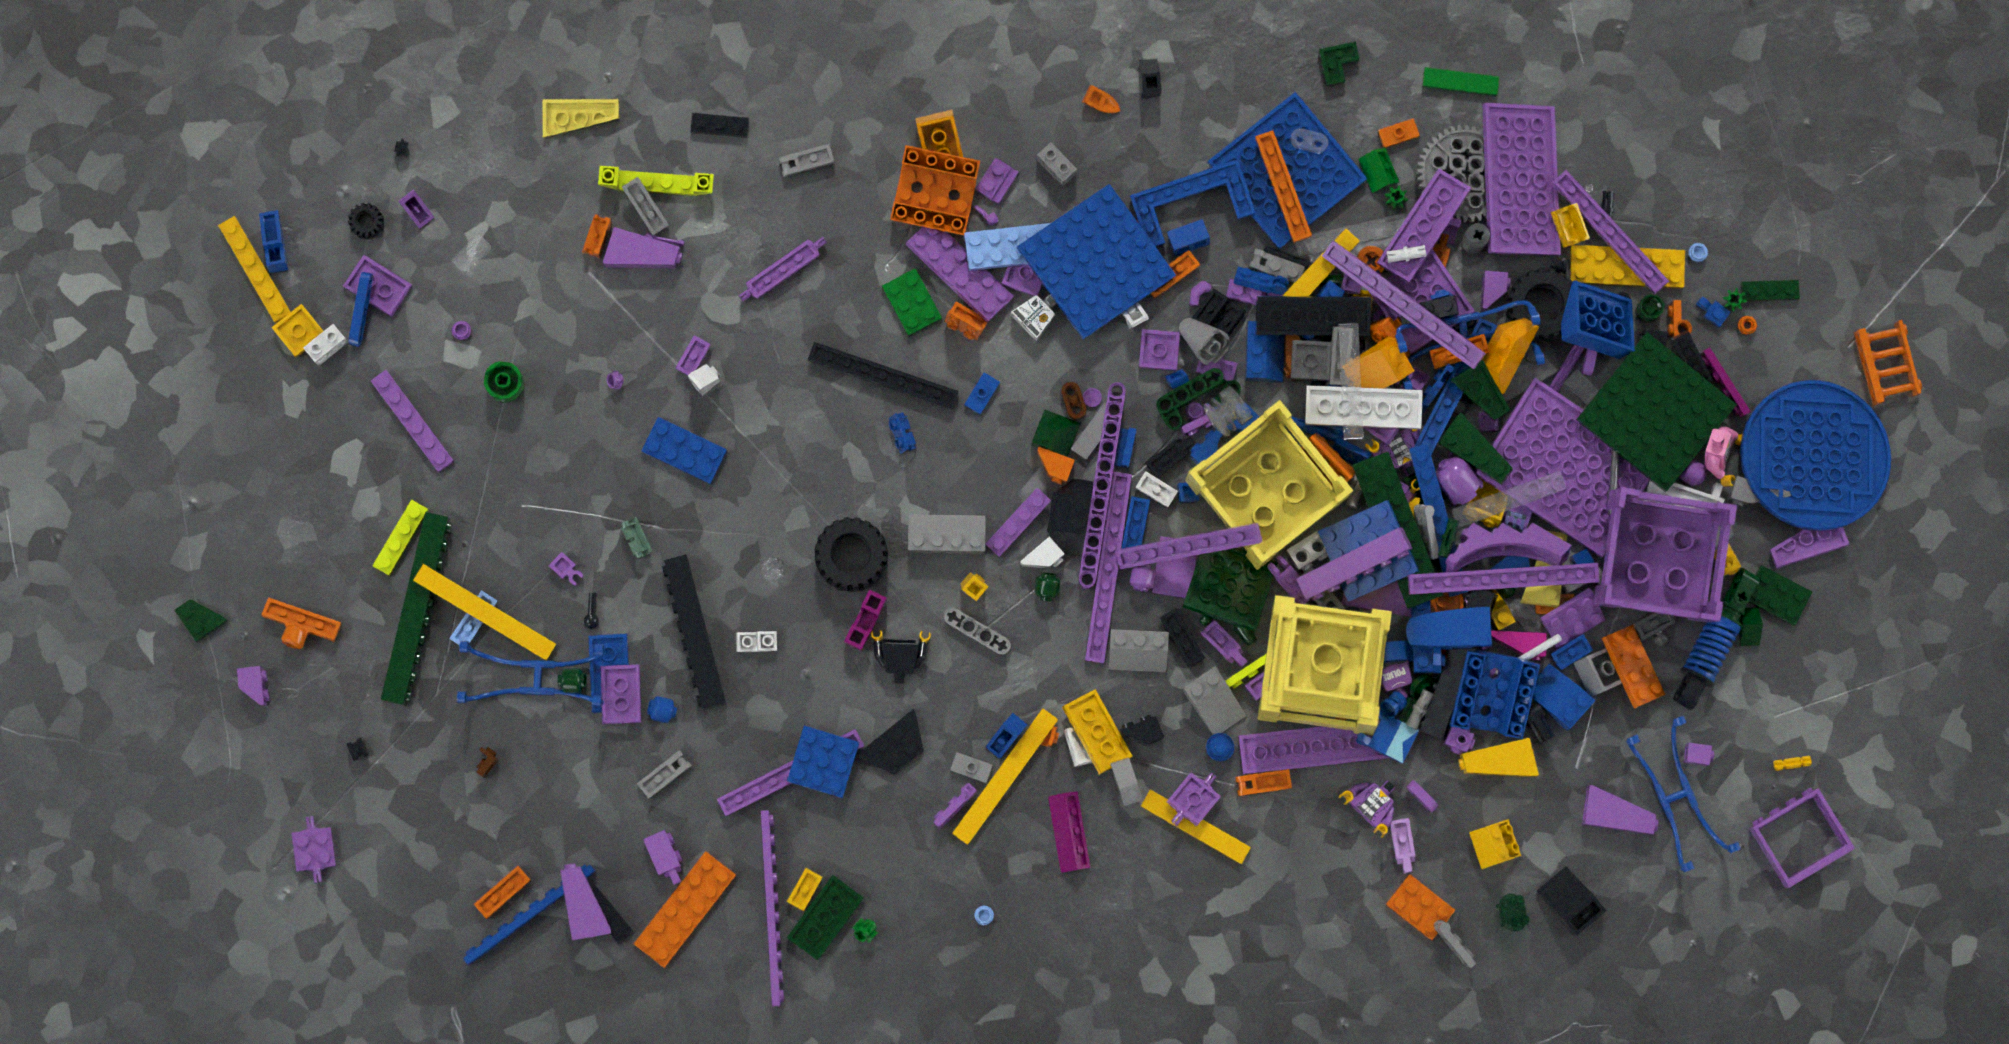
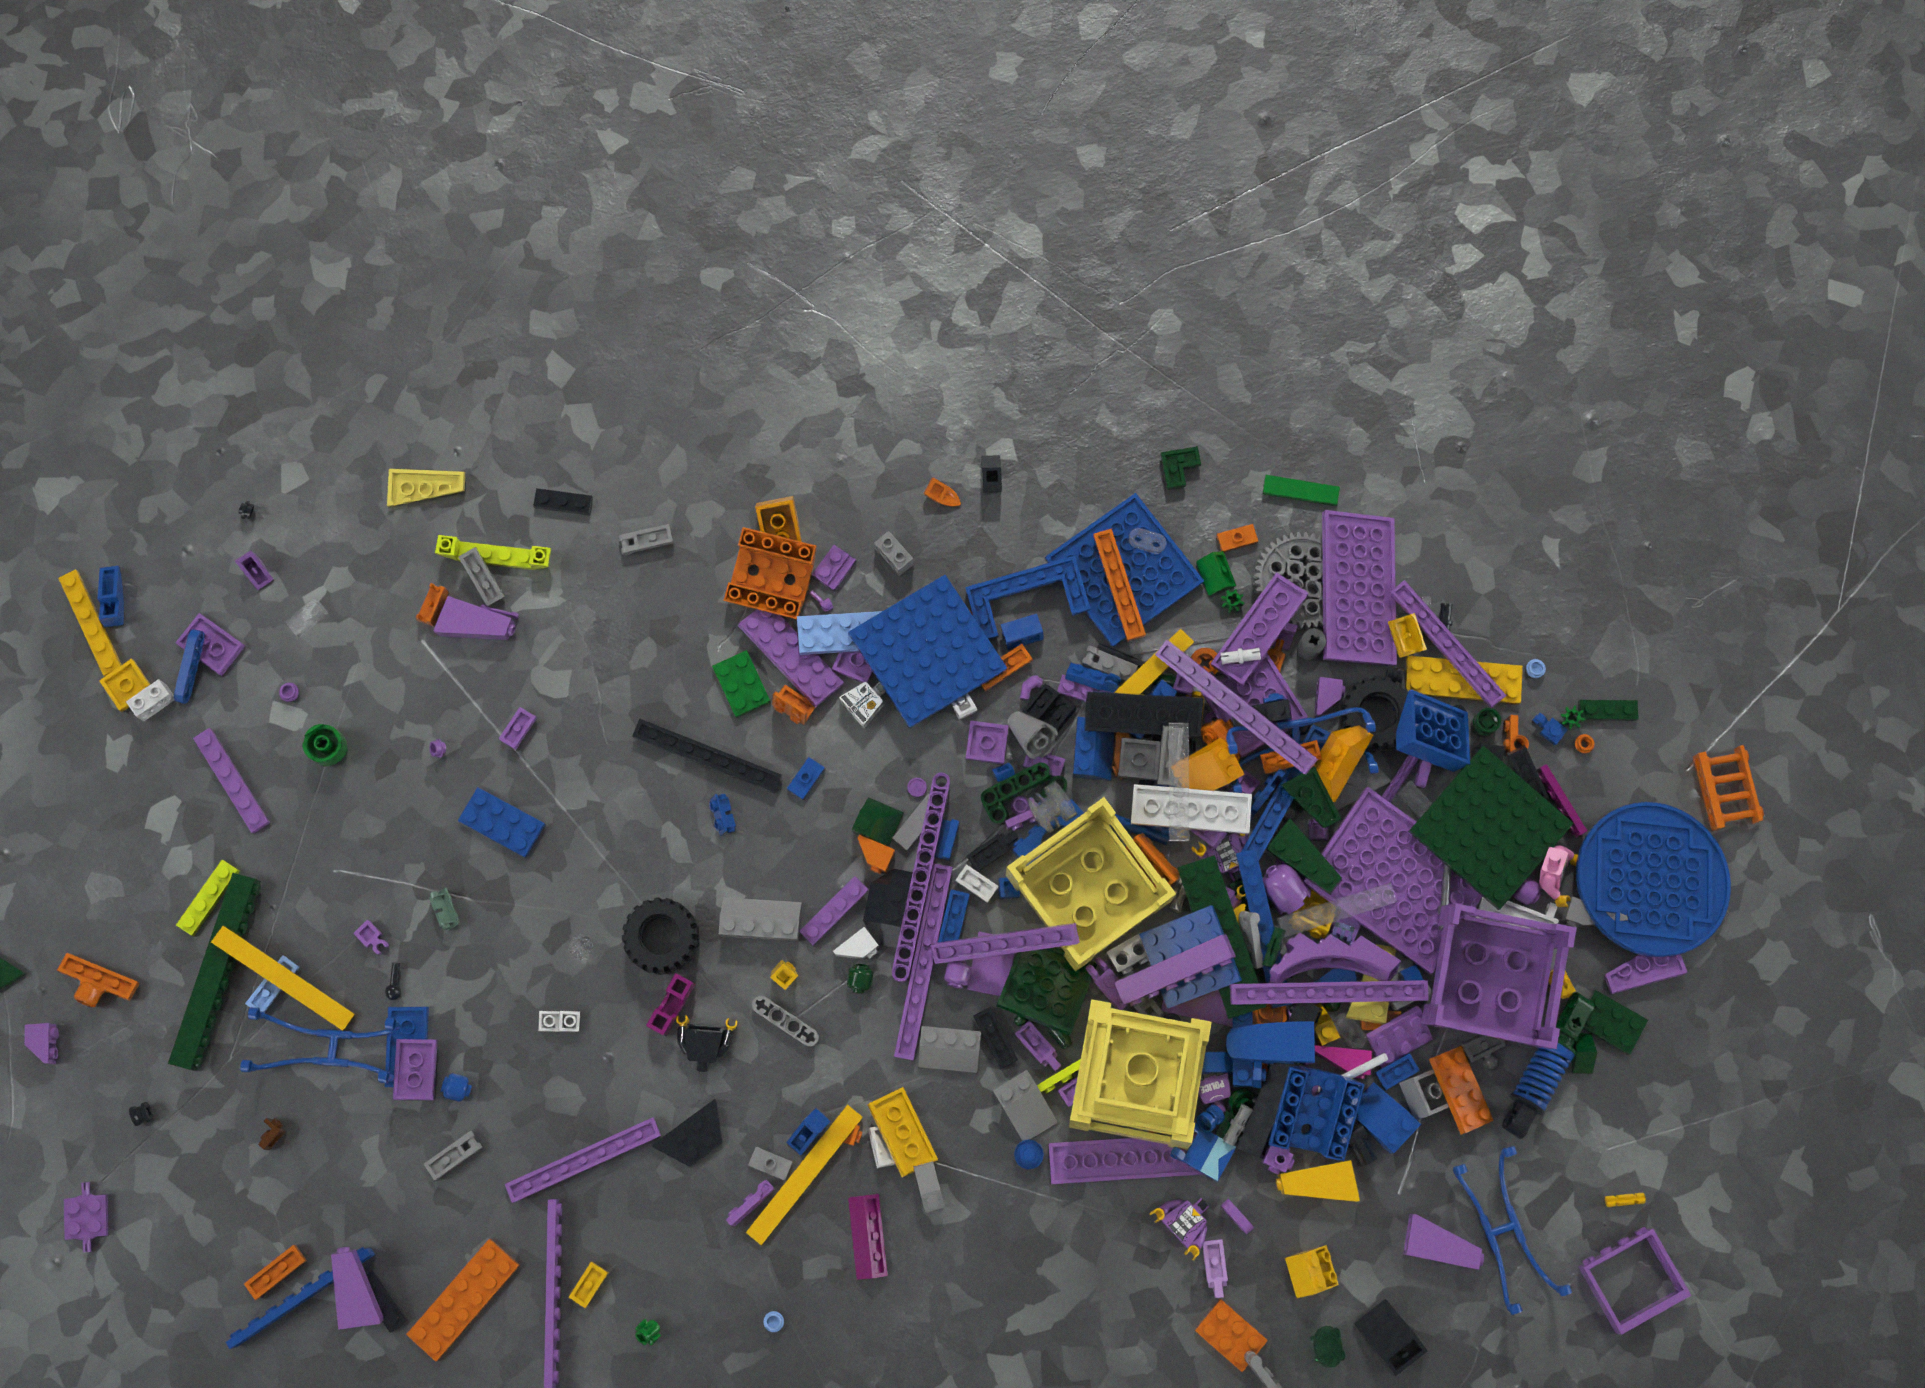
camera: 10 degrees right, 5 degrees down
black tyre [348,203,384,239] -> none
dark green head [557,668,587,693] -> none
medium lavender hinge [643,830,683,885] -> none
black brick [662,554,726,710] -> none
white slope [688,364,720,396] -> none
medium lavender plate [738,237,827,302] -> none
dark green plate [786,875,864,961] -> none
blue plate [787,726,860,798] -> none
reddish brown plate [1061,382,1086,420] -> none
black slope [1119,715,1164,746] -> none
yellow tile [1140,789,1251,864] -> none
medium lavender plate [1167,773,1221,827] -> none
orange plate [1235,769,1292,796] -> none
blue plate [1333,437,1372,464] -> none
medium lavender brick [1683,743,1714,766] -> none

